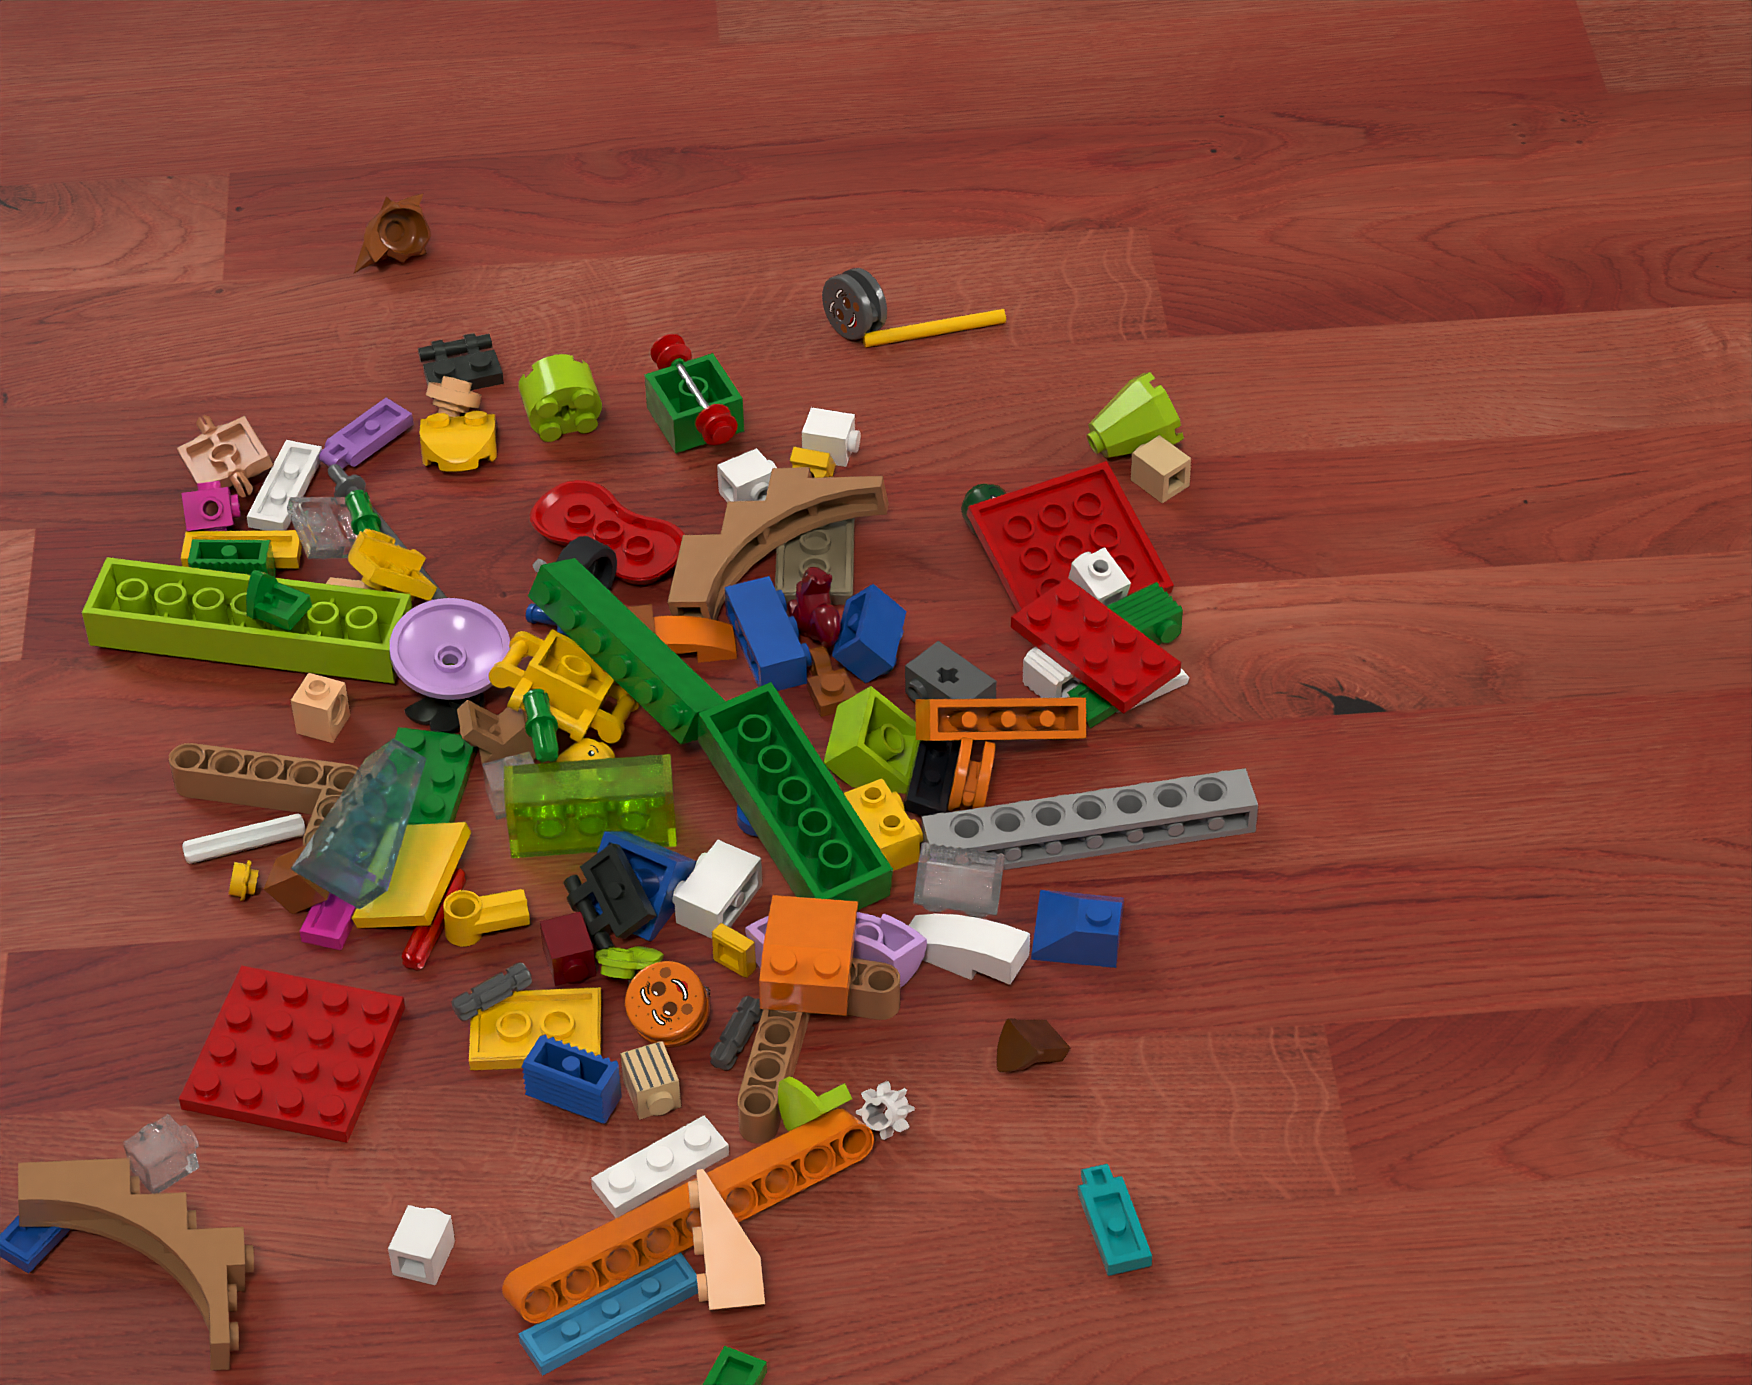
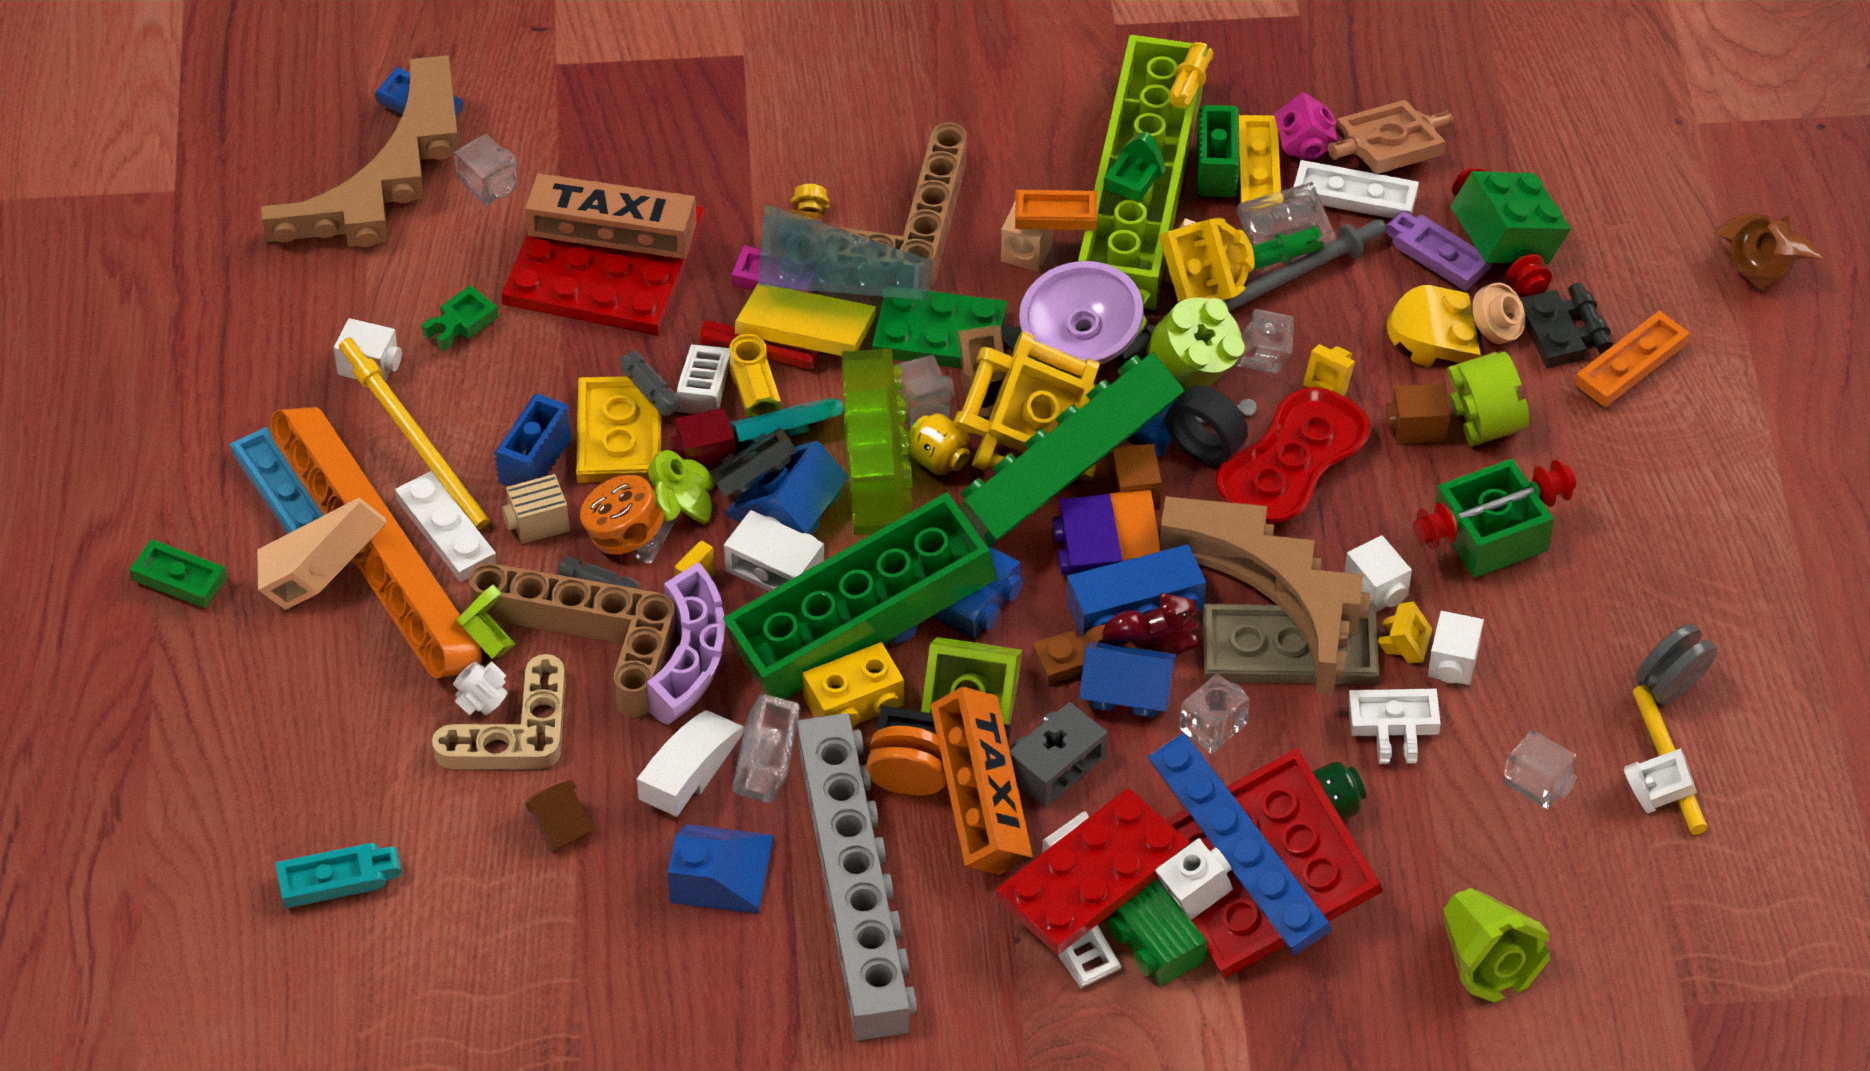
camera: 90 degrees right, 5 degrees up
white axle [182,813,306,864] -> none
green axle [522,689,559,763] -> none
orange slope [759,895,858,1016] -> none
tan brick [1131,435,1191,503] -> none
none -> yellow bar [339,337,490,530]
none -> green plate [421,285,499,352]
none -> tan beam [432,654,566,770]
none -> nougat brick [525,173,697,259]
none -> white slope [676,344,730,414]
none -> teal hinge [729,398,844,447]
none -> orange tile [1015,190,1097,230]
none -> dark purple brick [1052,494,1123,576]
none -> lime brick [1146,297,1245,390]
none -> blue plate [1148,732,1332,956]
none -> yellow axle [1169,42,1214,108]
none -> clear brick [1180,673,1250,754]
none -> clear brick [1237,309,1294,373]
none -> yellow tile [1303,344,1355,396]
none -> white hinge [1348,689,1441,764]
none -> dark orange brick [1385,383,1450,445]
none -> green brick [1450,168,1571,297]
none -> clear brick [1503,729,1577,809]
none -> orange plate [1574,310,1690,408]
none -> white tile [1624,748,1697,814]

